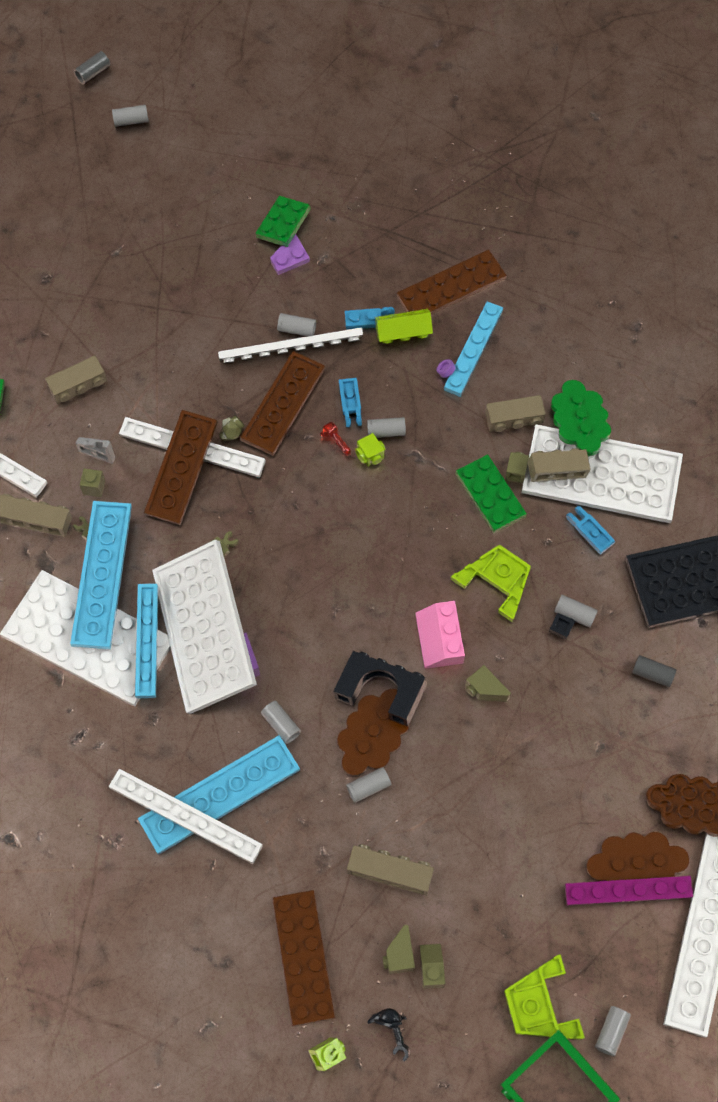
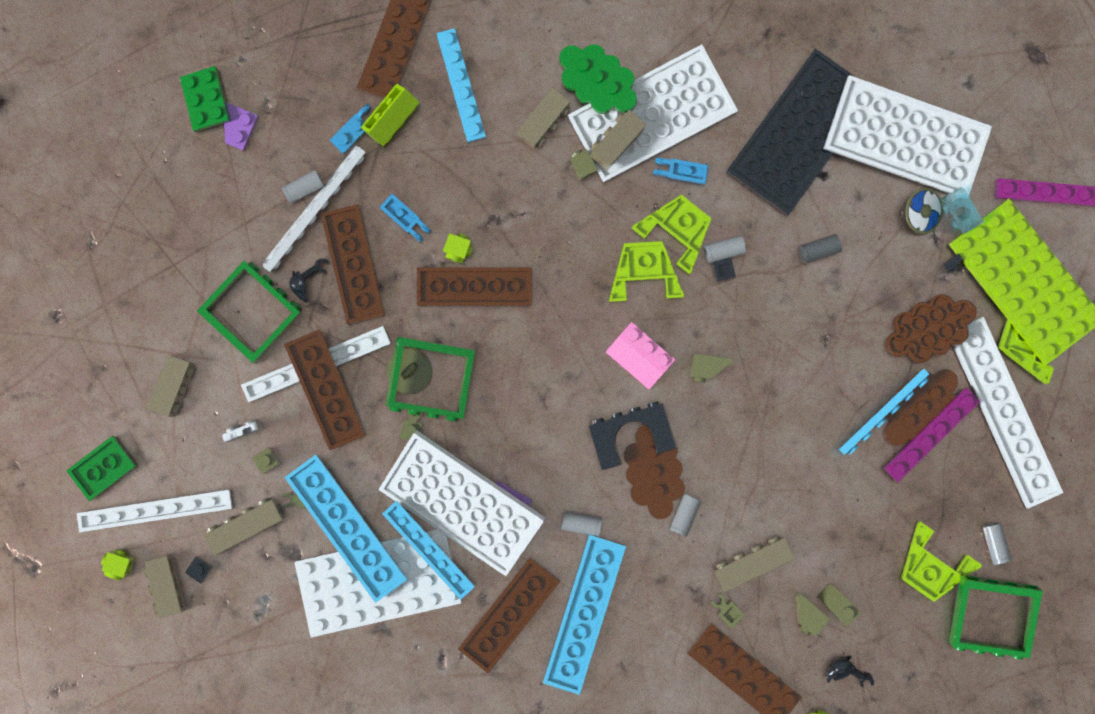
camera: 35 degrees left, 20 degrees up
white plate [109,769,263,864] -> none
olive rock [219,415,245,440] -> none
clear red piece [320,422,351,456] -> none
light grey pin [367,417,406,438] -> none
medium lavender tile [437,359,456,378] -> none
green plate [455,454,527,533] -> none
none -> green window [197,261,303,364]
none -> black piece [289,258,329,302]
none -> green window [385,337,475,422]
none -> olive shield [386,348,432,394]
none -> reddish brown plate [417,267,532,306]
none -> reddish brown plate [458,558,560,673]
none -> lime wing [631,194,711,274]
none -> olive plate [710,593,745,629]
none -> medium azure plate [839,369,929,455]

